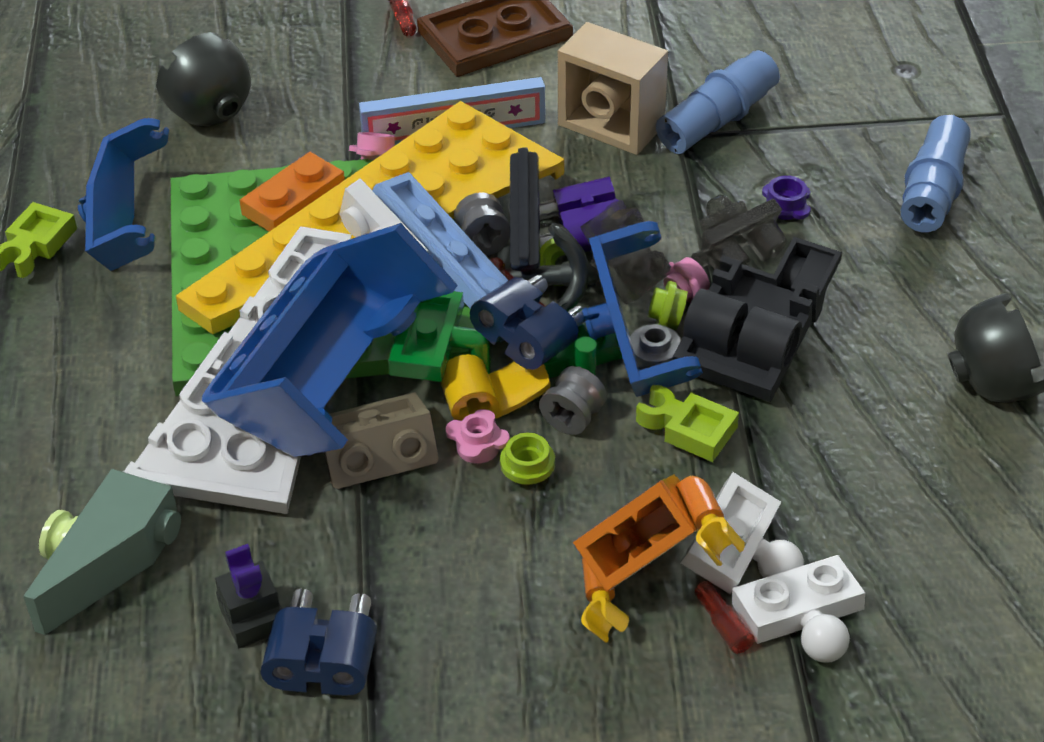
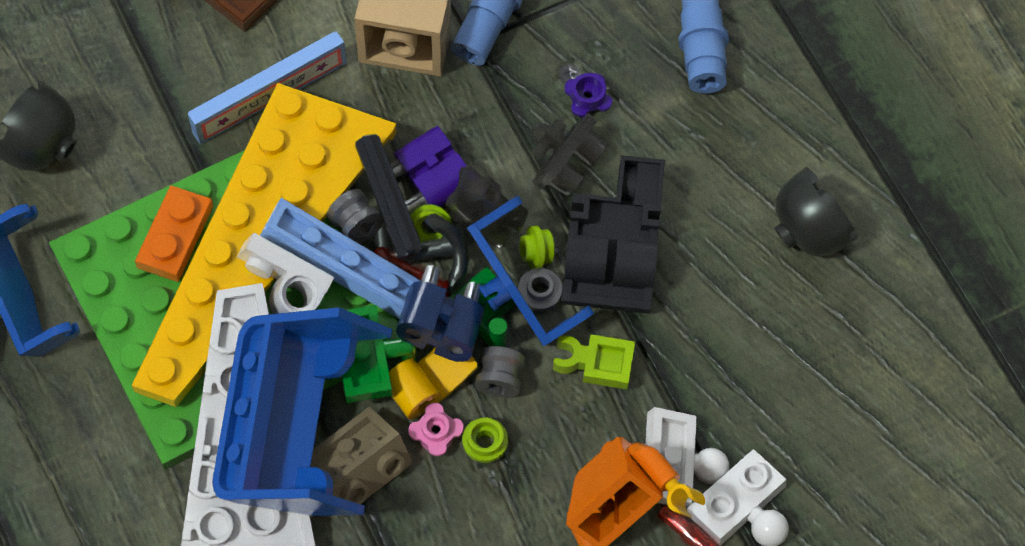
camera: 25 degrees left, 20 degrees up
bright pink plate [349,132,395,160] -> none
bright pink plate [663,257,710,304] -> none

